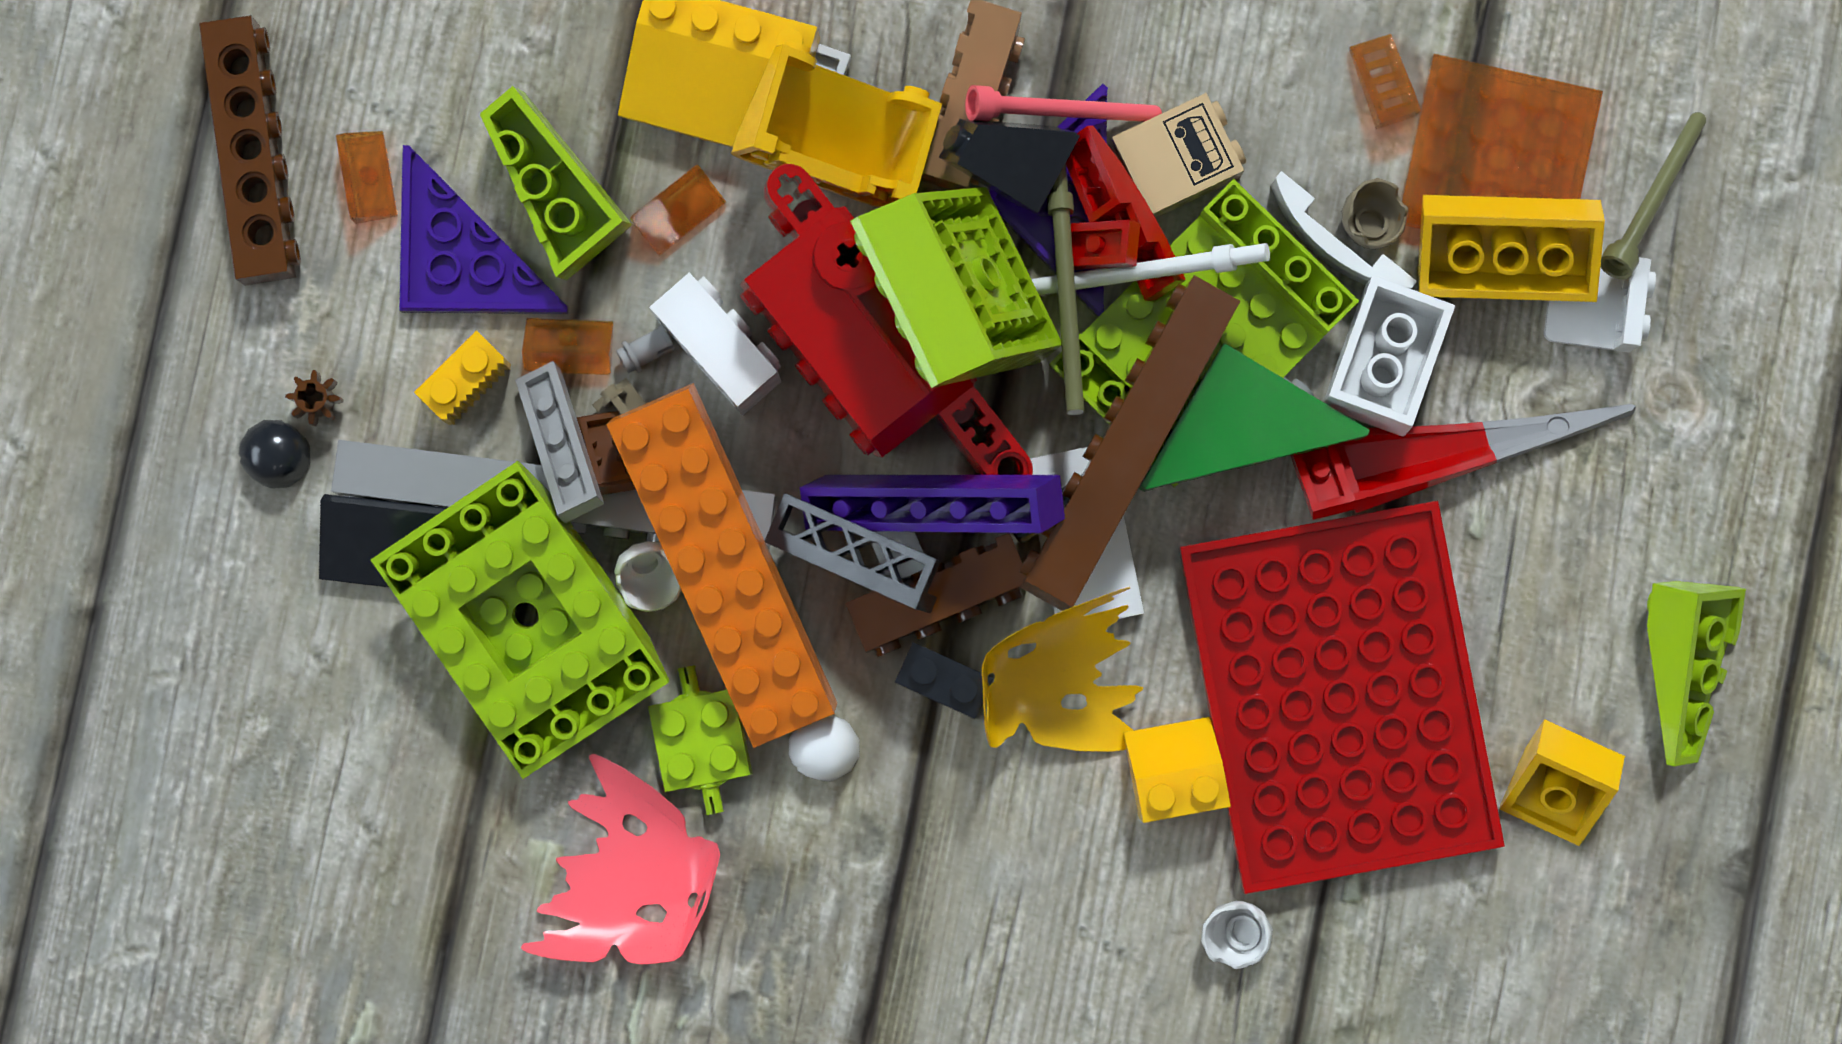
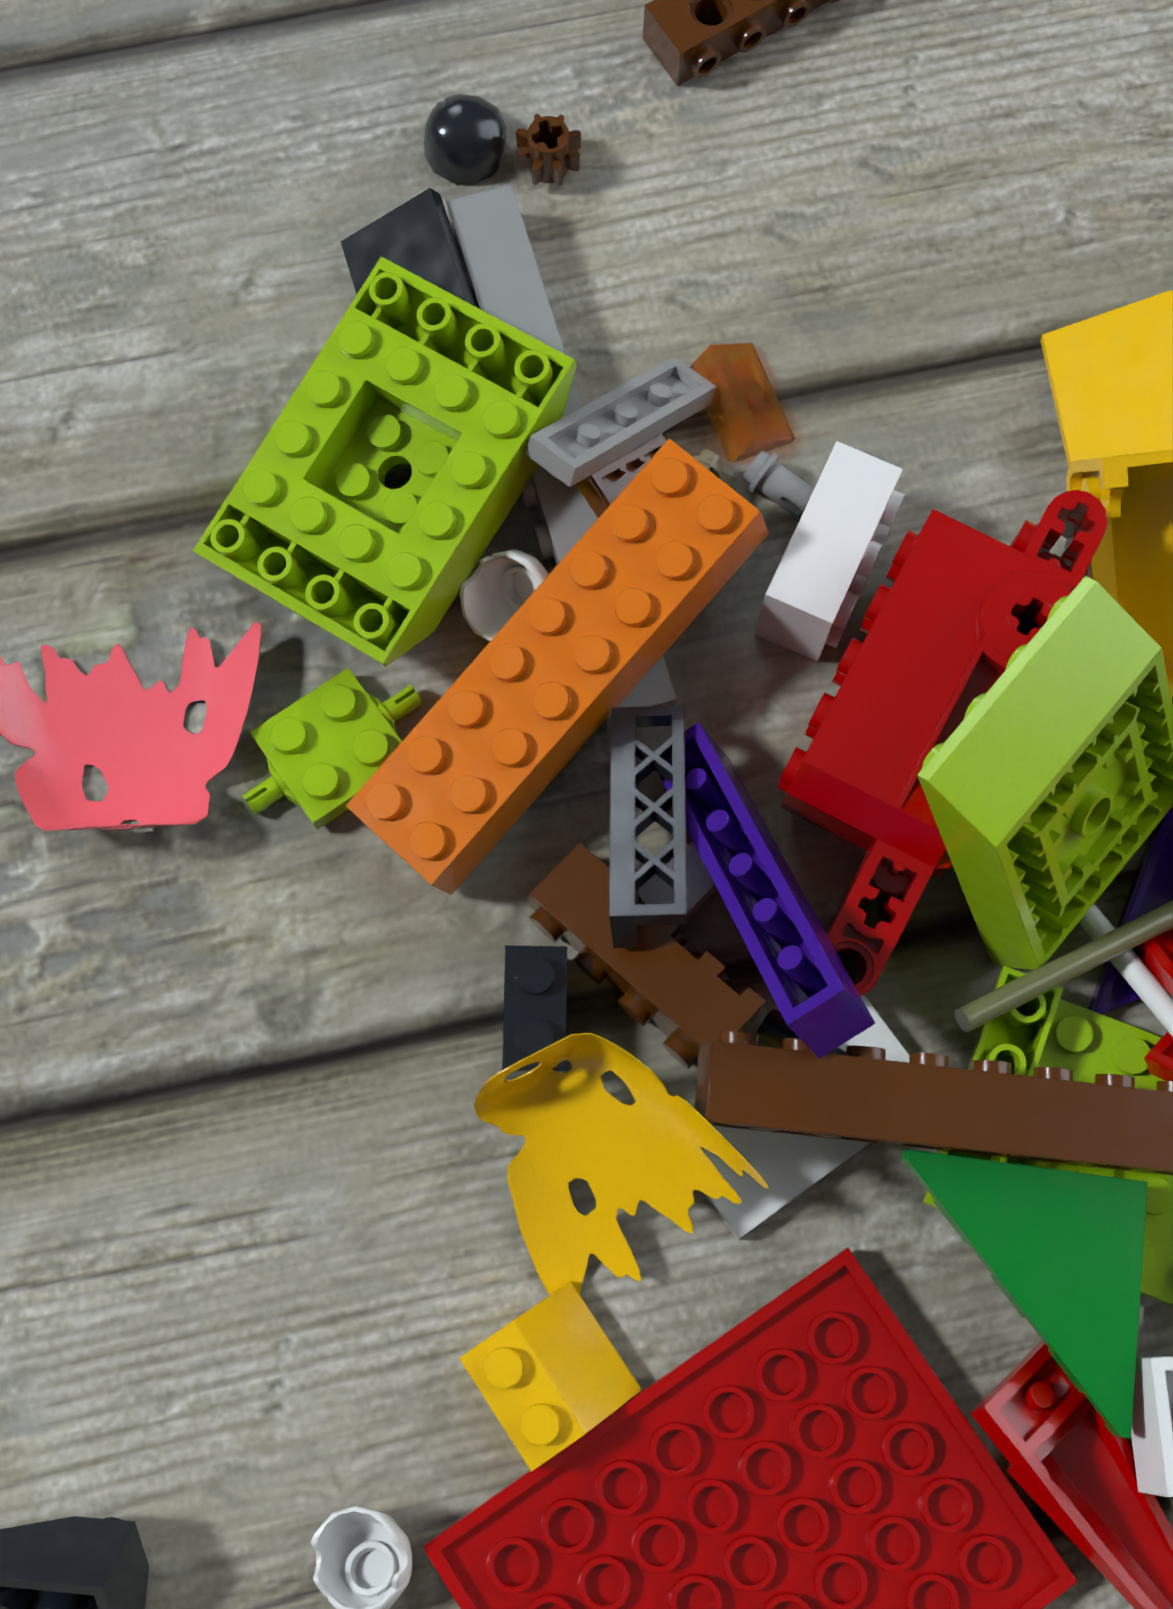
camera: 65 degrees right, 10 degrees down
clear orange slope [336,131,398,224] -> none
dark purple tile [399,145,568,314] -> none
yellow brick [414,330,511,425] -> none
lime wedge [480,86,632,280] -> none
clear orange slope [630,164,727,256] -> none
white hair [789,715,859,781] -> none

